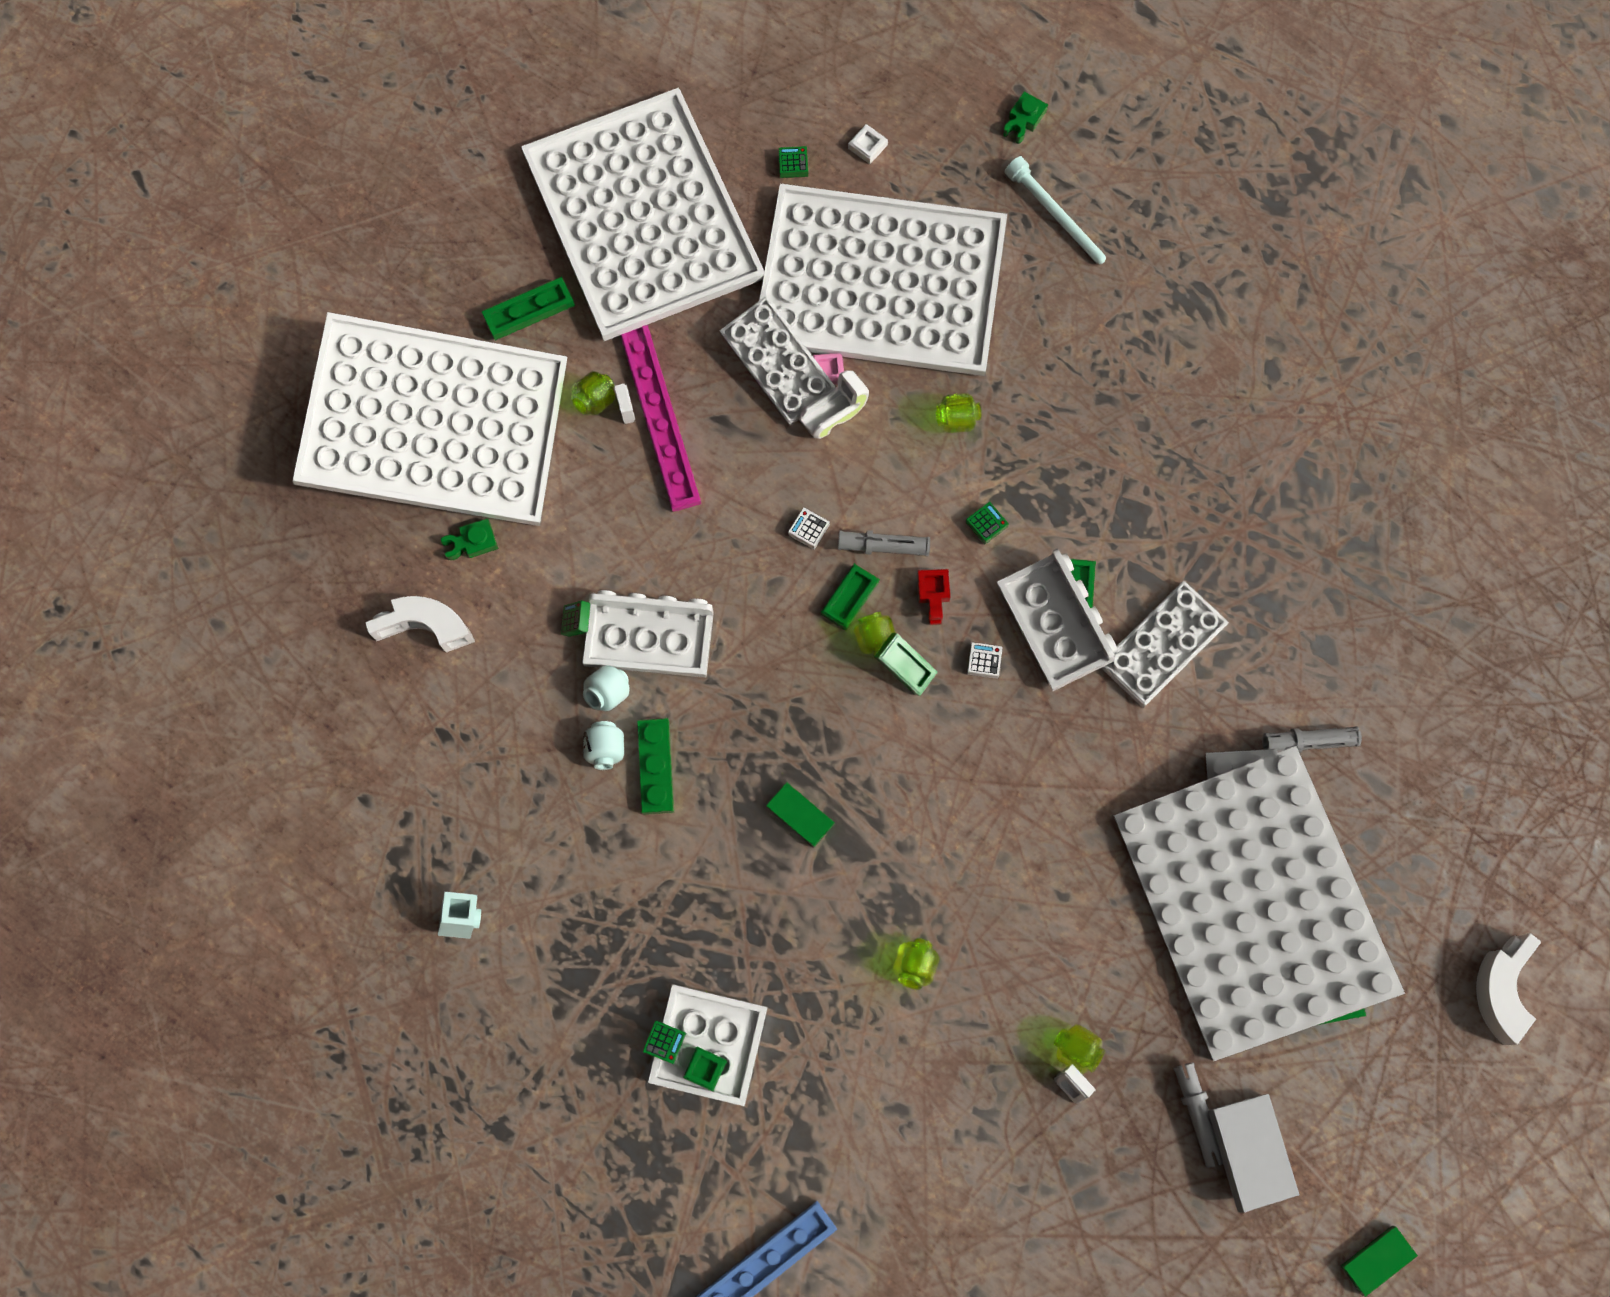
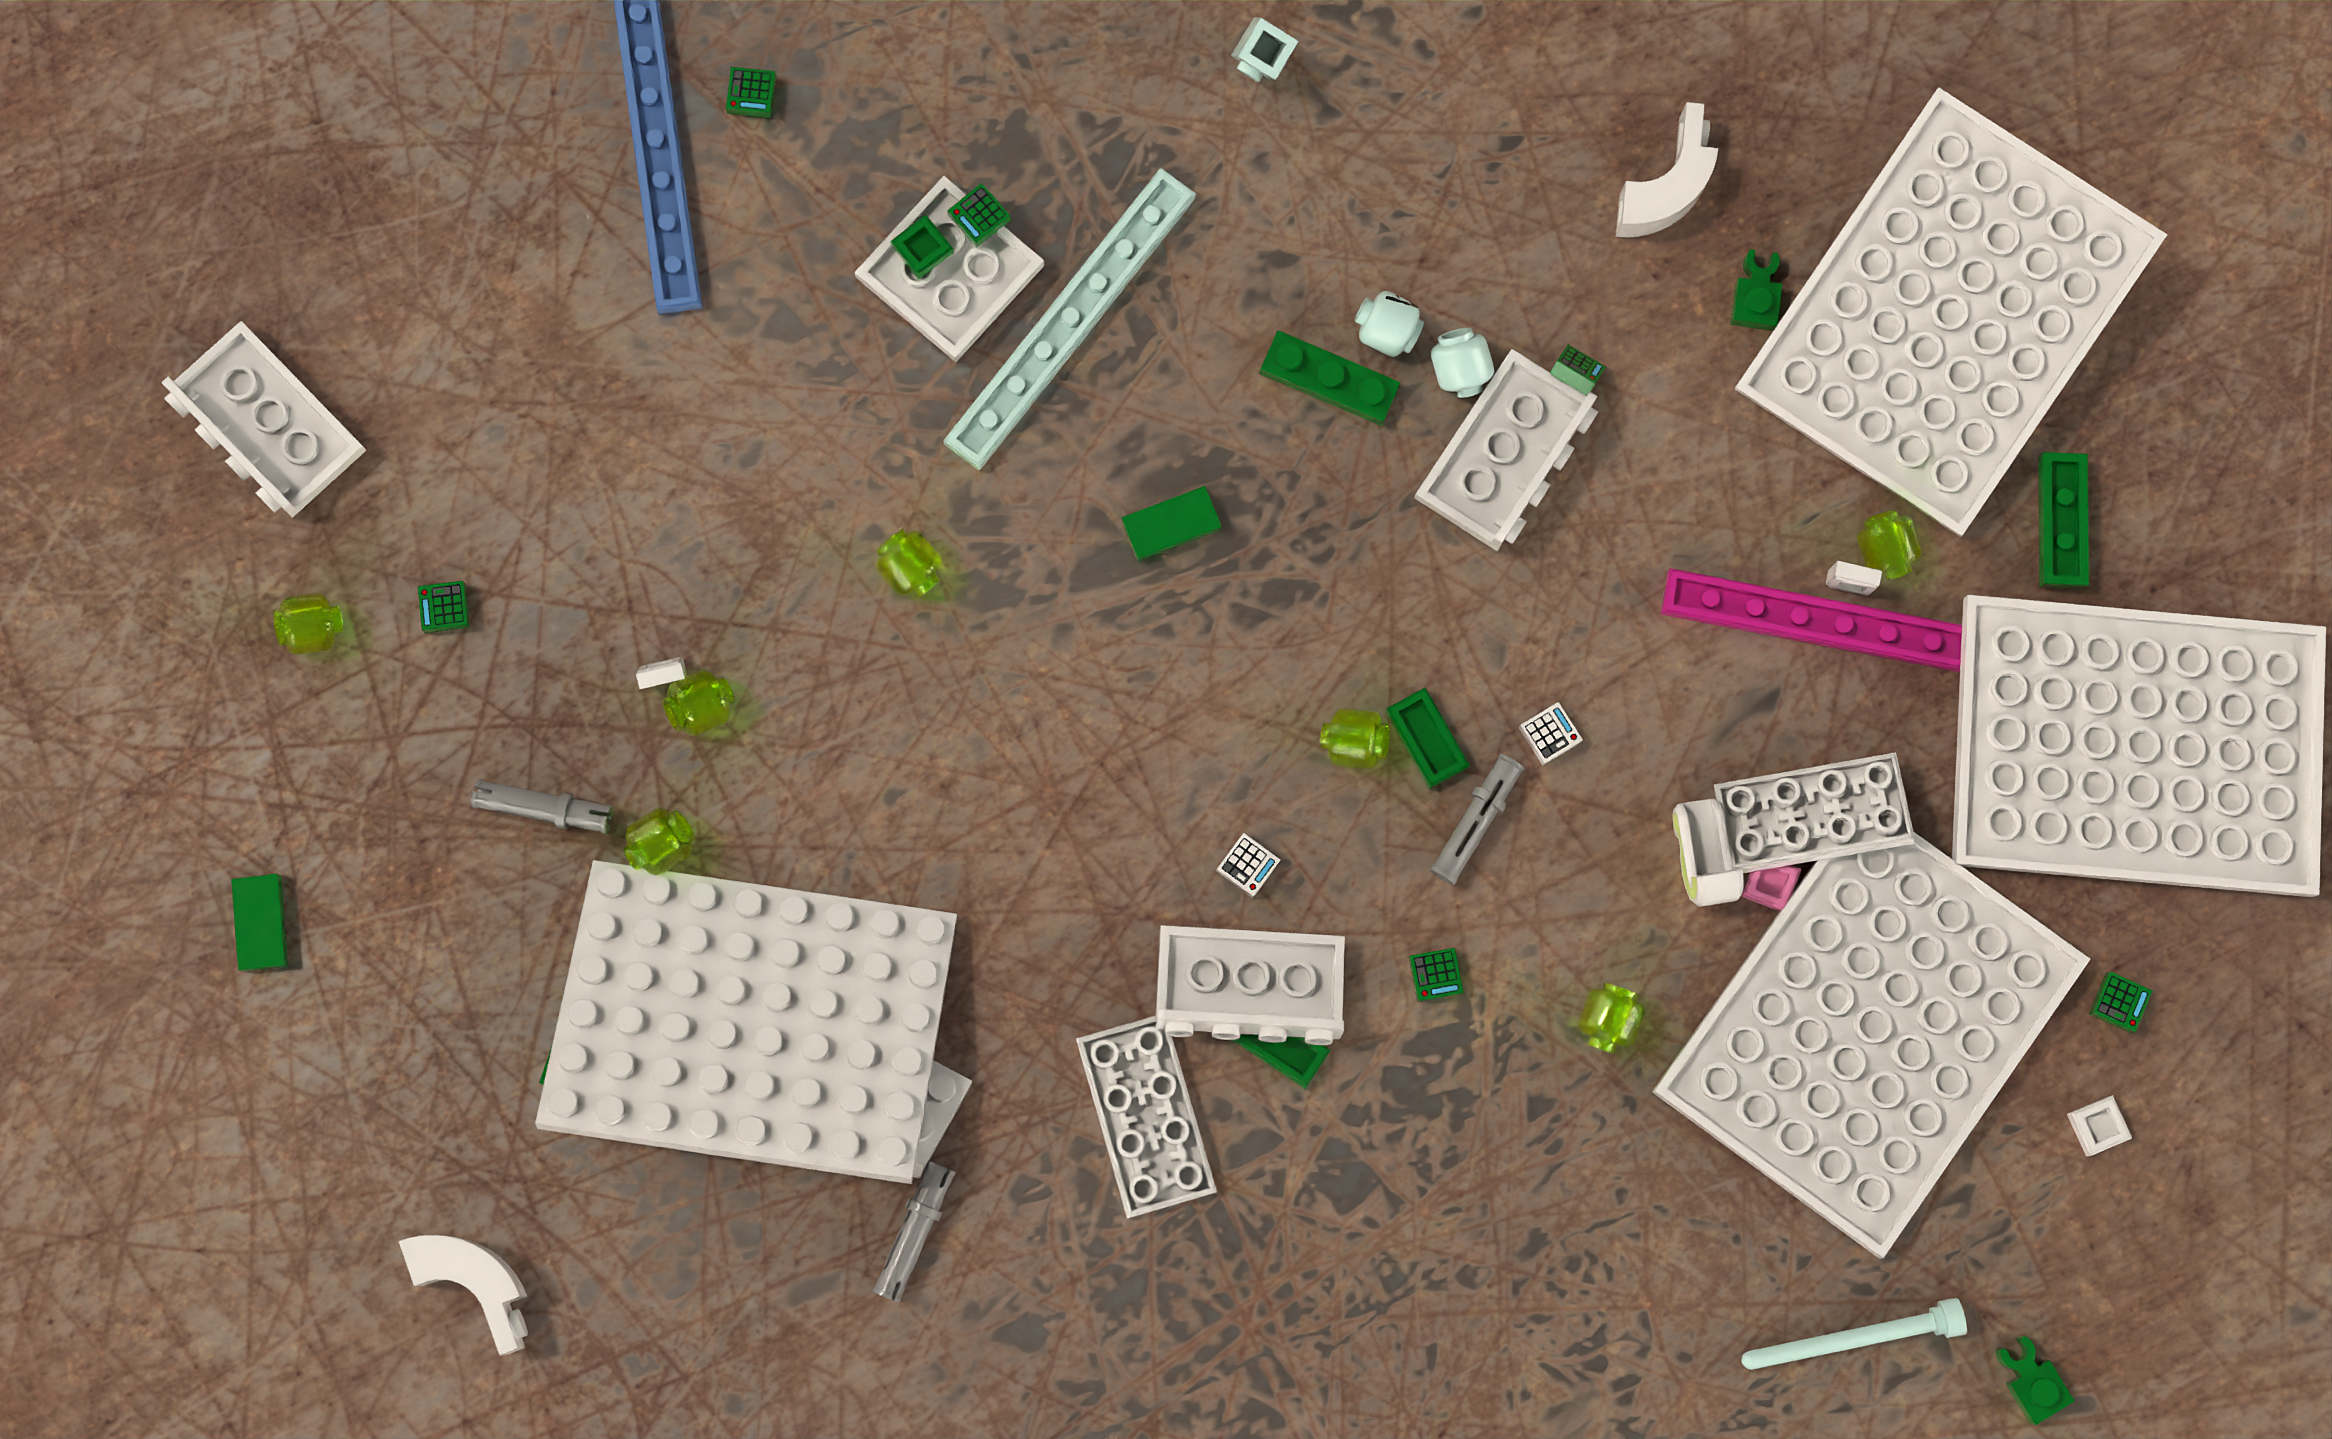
camera: 110 degrees right, 5 degrees up
tile [874,633,938,696] -> none
red plate [917,569,951,625] -> none
light grey tile [1208,1094,1300,1213] -> none
none -> green tile [417,581,470,633]
none -> clear neon green head [623,807,695,875]
none -> green tile [726,67,776,118]
none -> light aqua tile [943,168,1196,471]

